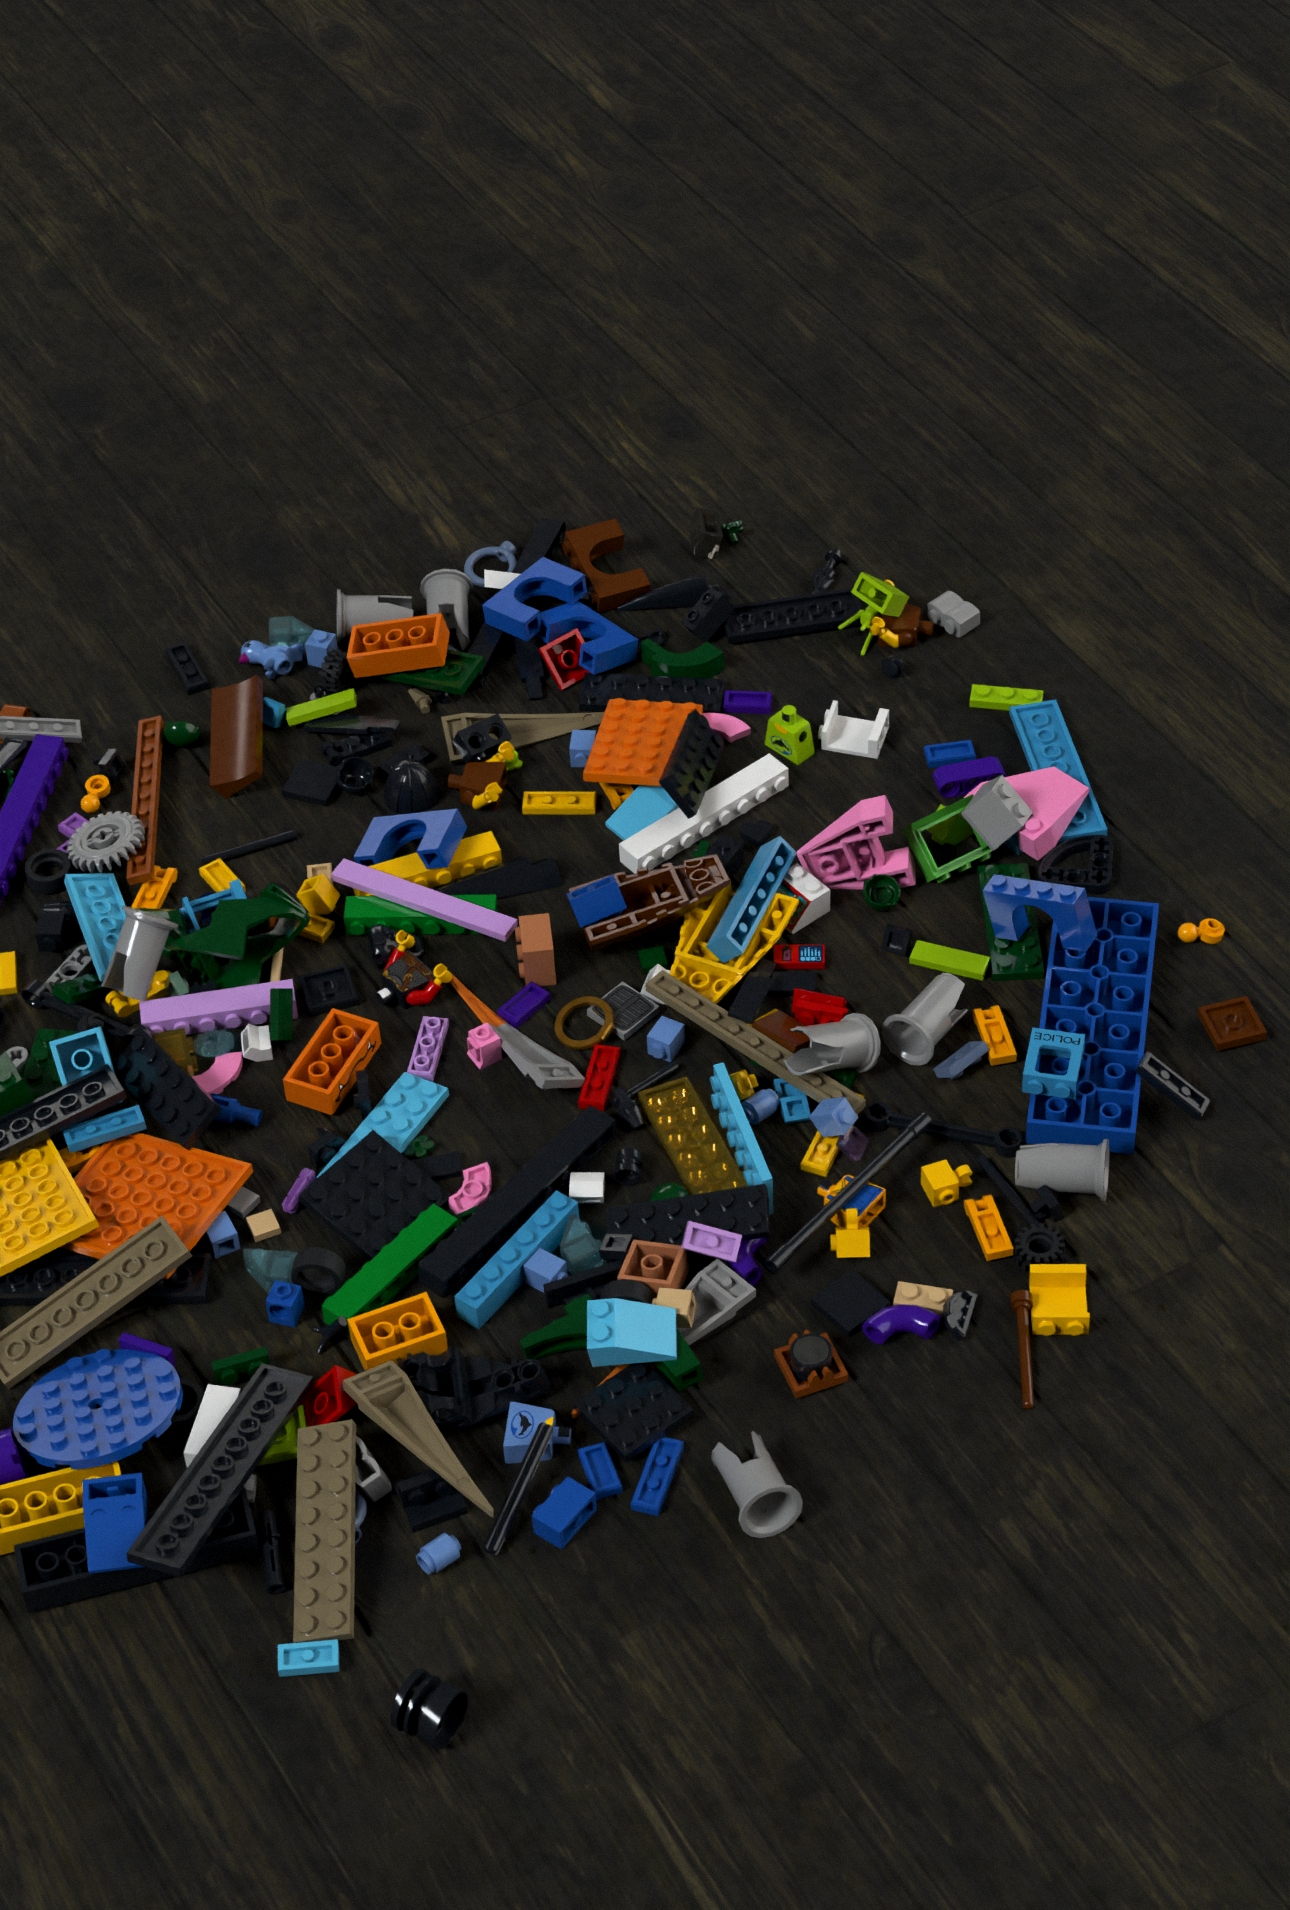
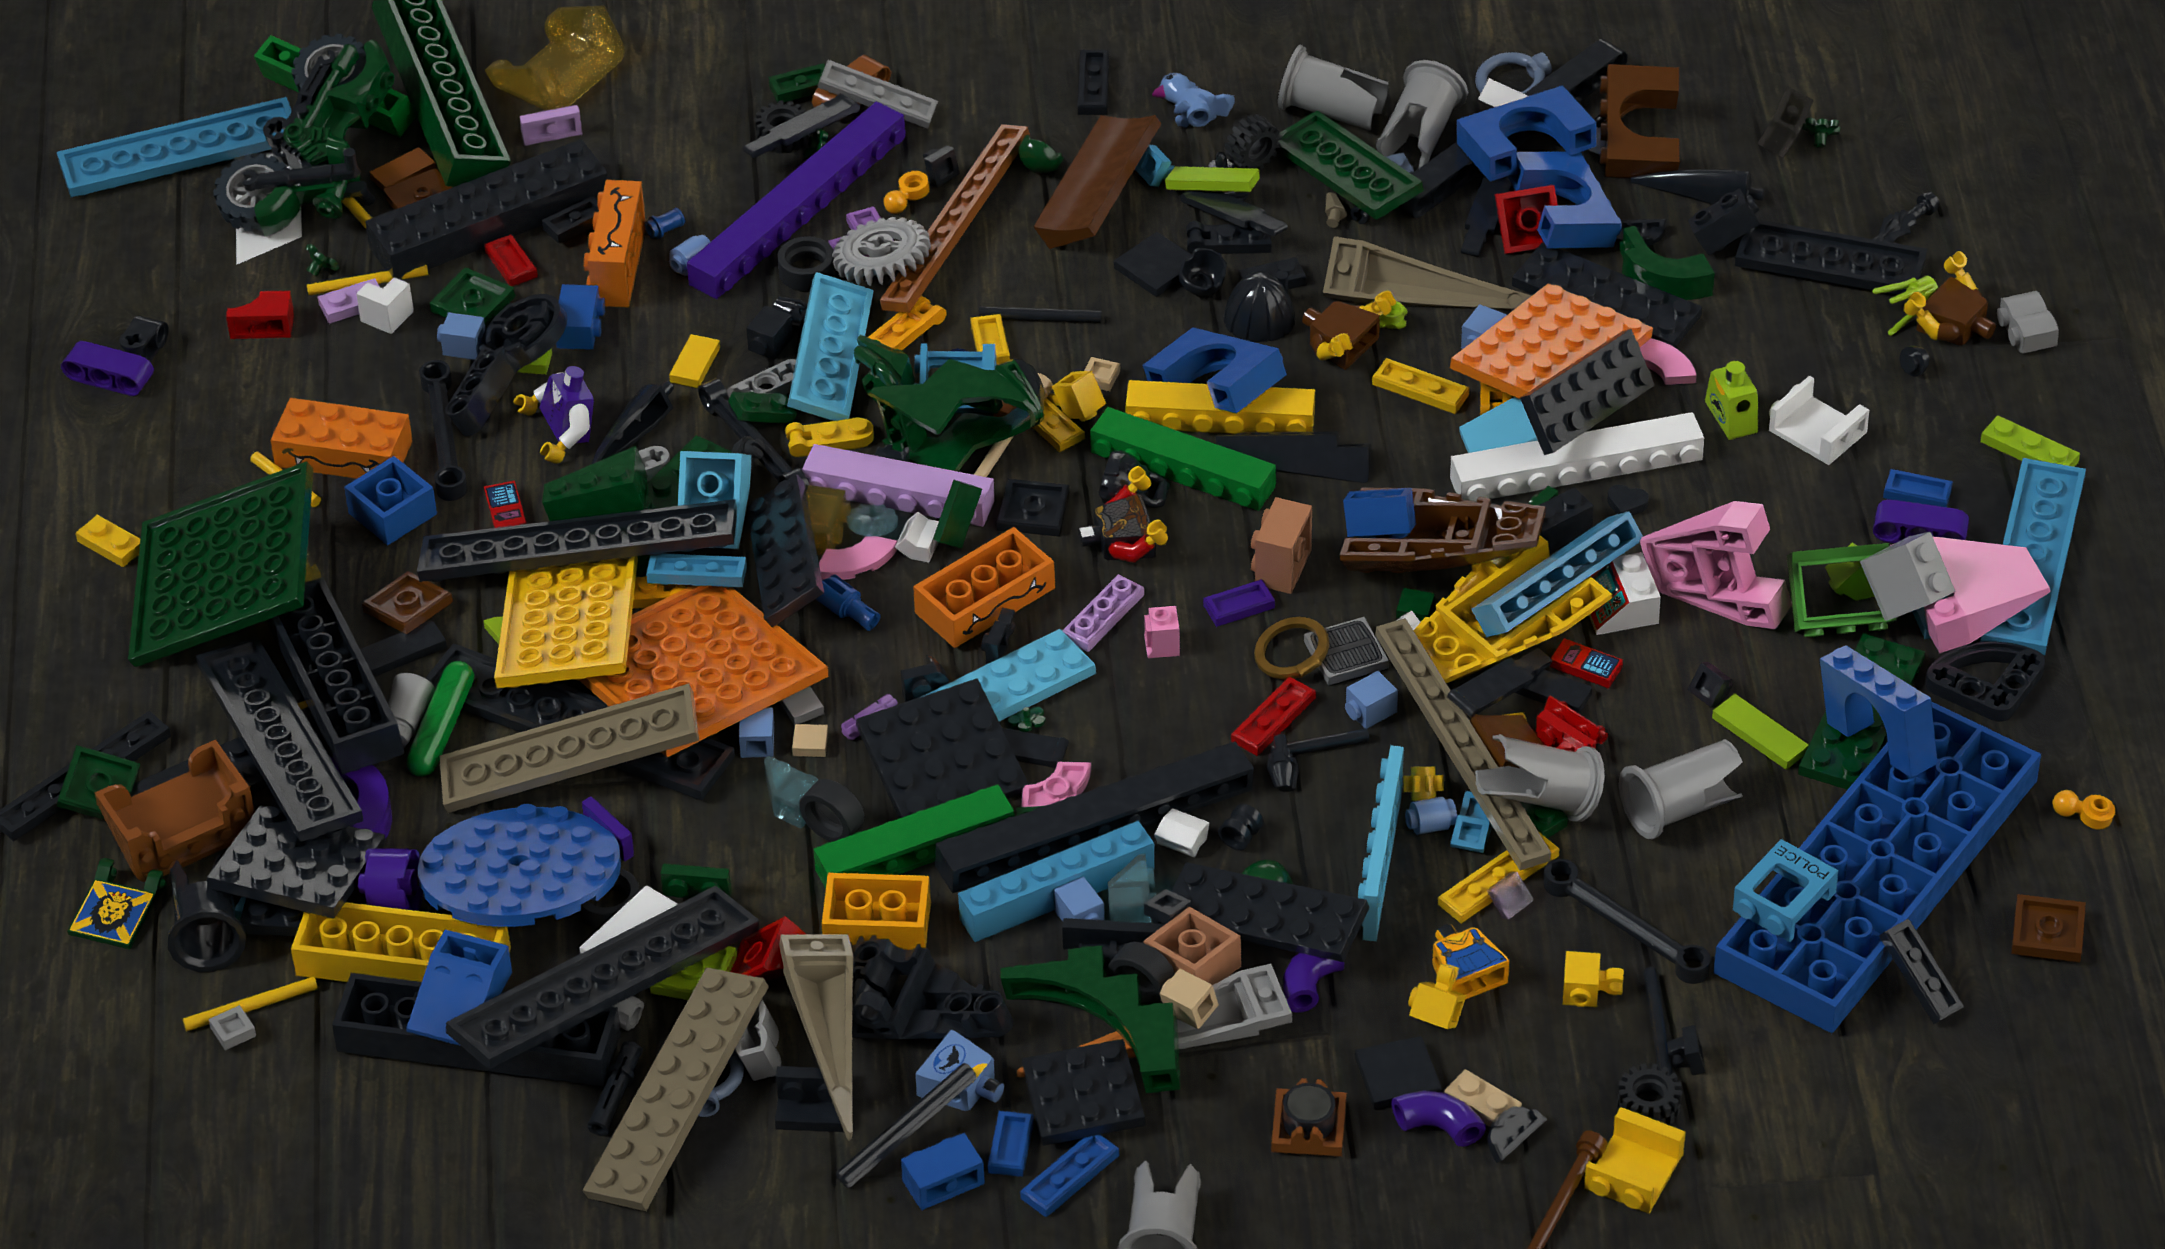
camera: 25 degrees right, 0 degrees up
light grey piece [101,905,179,1001] -> none
sand green plate [164,971,190,997] -> none
blue brick [265,1280,305,1328] -> none
clear light blue slope [269,616,315,651] -> none
medium azure plate [278,1639,339,1677] -> none
medium blue brick [305,629,338,668] -> none
black bar [312,1316,347,1354] -> none
lavender tile [331,859,518,942] -> none
orange brick [347,613,450,678] -> none
medium blue brick [416,1533,461,1575] -> none
light grey plate [450,974,585,1089] -> none
black brick [452,713,512,764] -> none
medium azure slope [587,1298,677,1367] -> none
clear yellow plate [638,1076,748,1195] -> none
lavender plate [681,1221,742,1263] -> none
dark purple tile [723,690,772,714] -> none
black piece [765,1112,932,1273] -> none
medium blue brick [809,1097,859,1137] -> none
lime slope [851,572,909,617] -> none
dark green hair [863,874,901,912] -> none
sand blue plate [933,1041,989,1079] -> none
light orange plate [964,1194,1014,1261] -> none
light orange plate [972,1005,1017,1066] -> none
light grey piece [1015,1139,1109,1201] -> none

